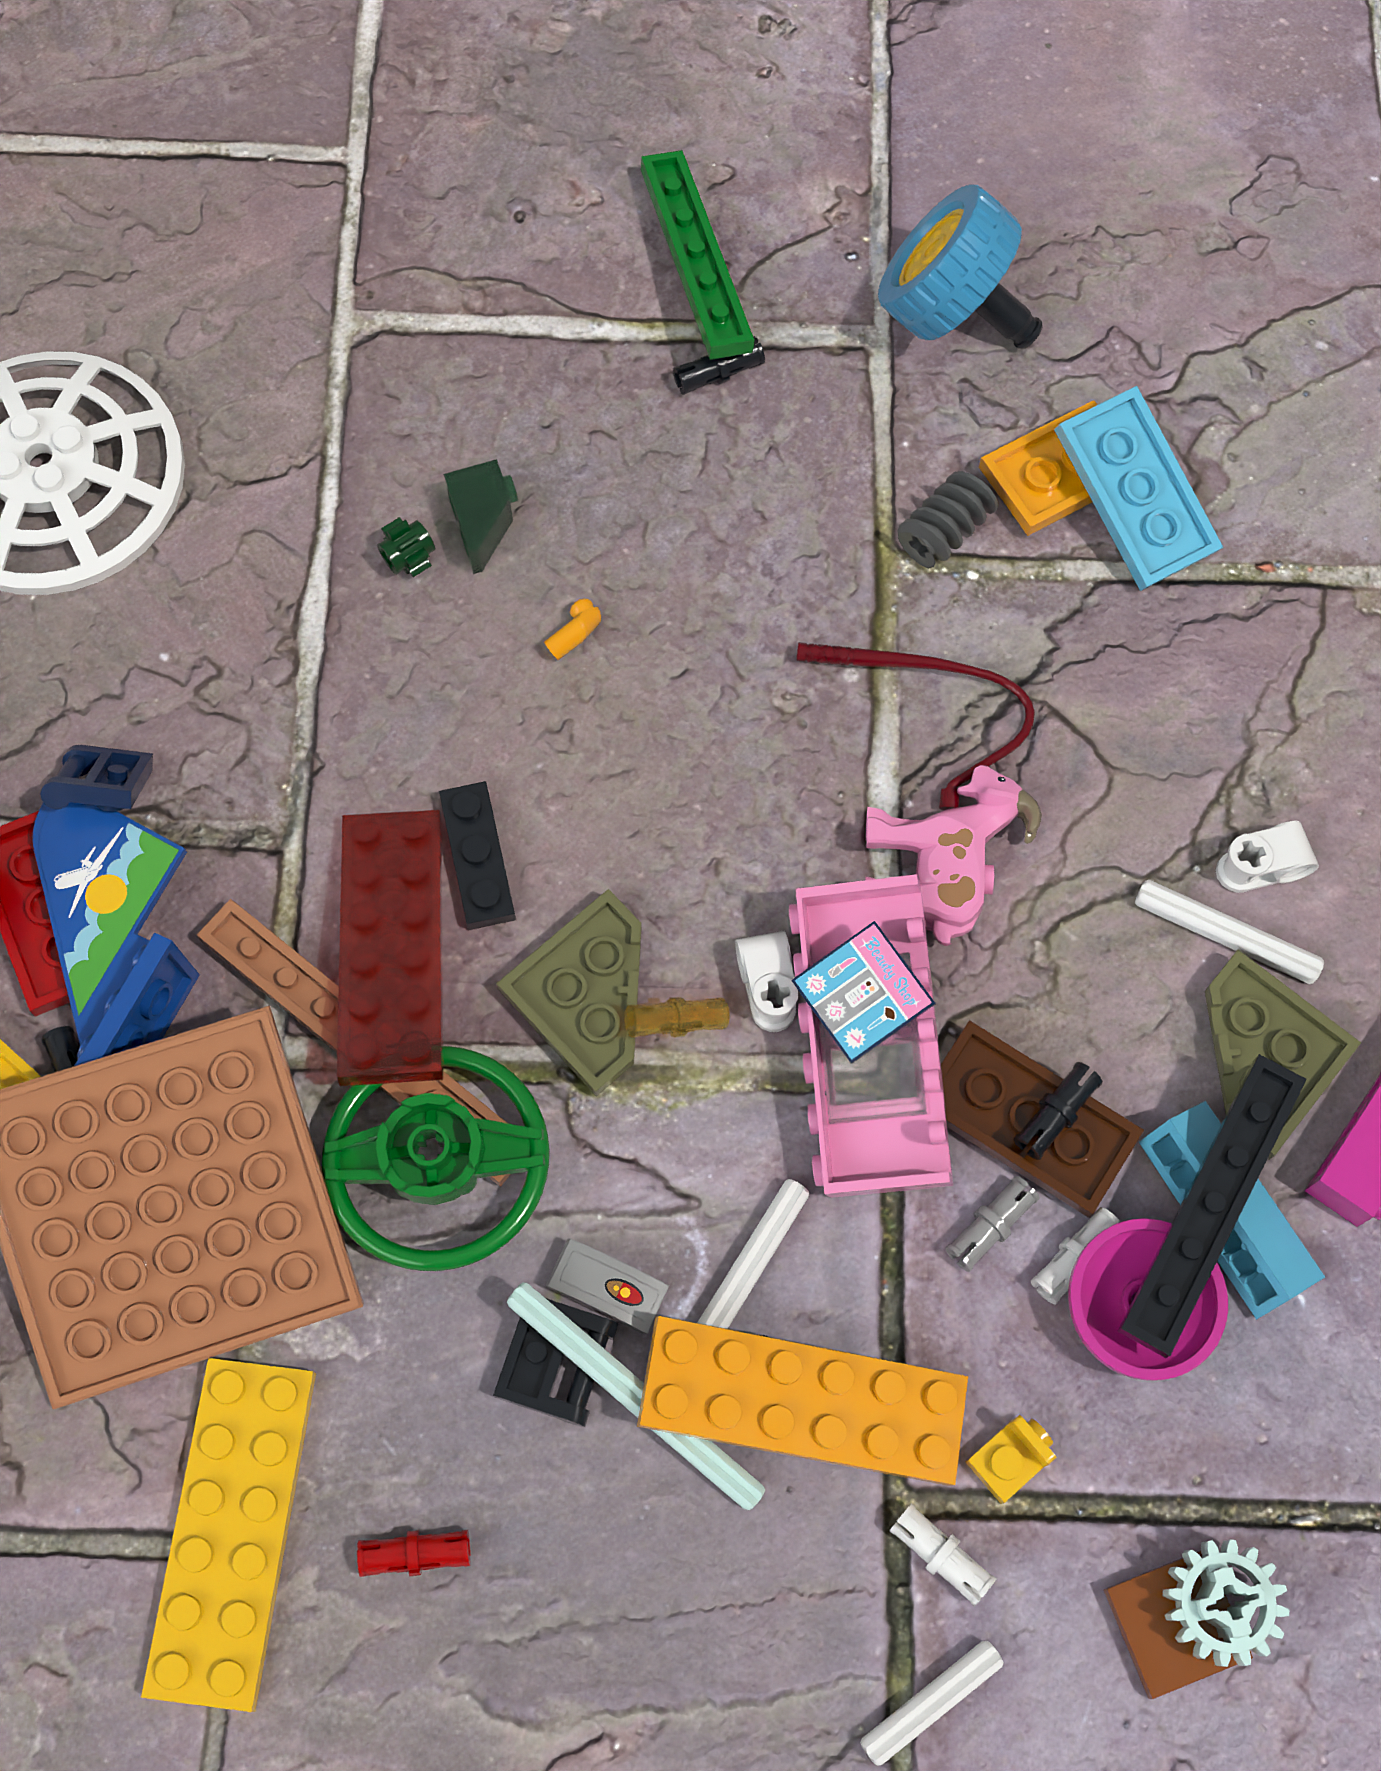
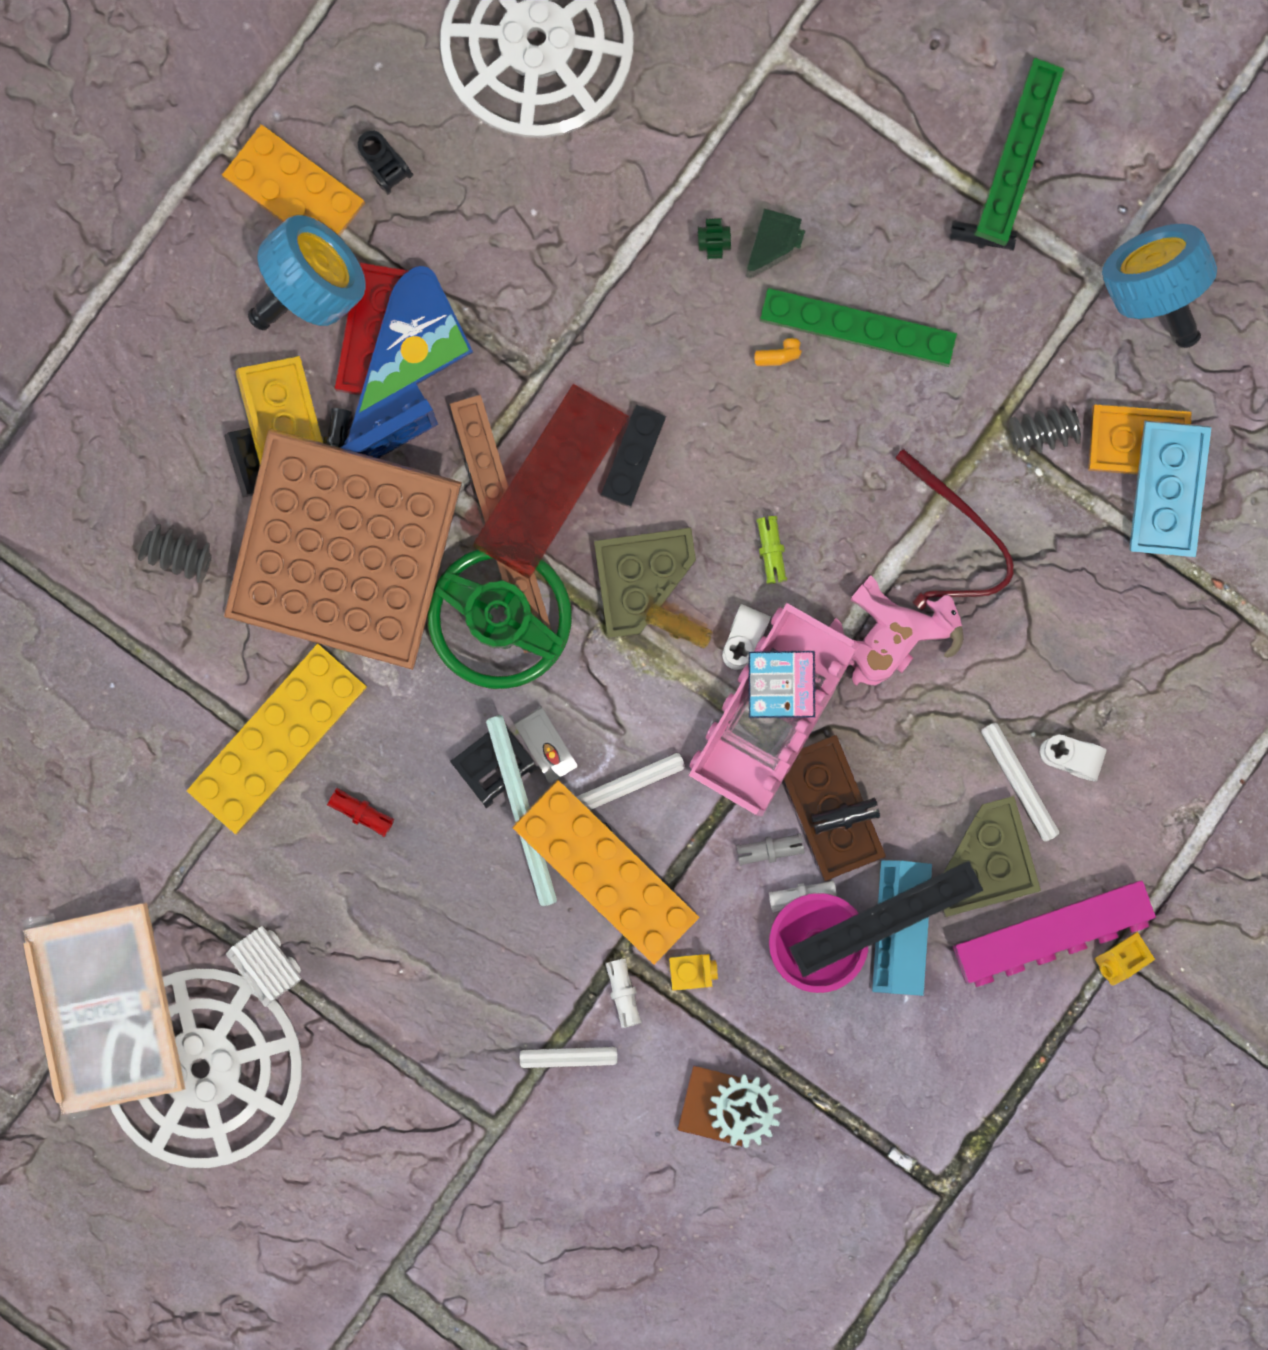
camera: 30 degrees right, 15 degrees up
dark blue plate [40,745,153,812] -> none
none -> lime pin [756,516,787,584]
none -> green plate [760,288,957,367]

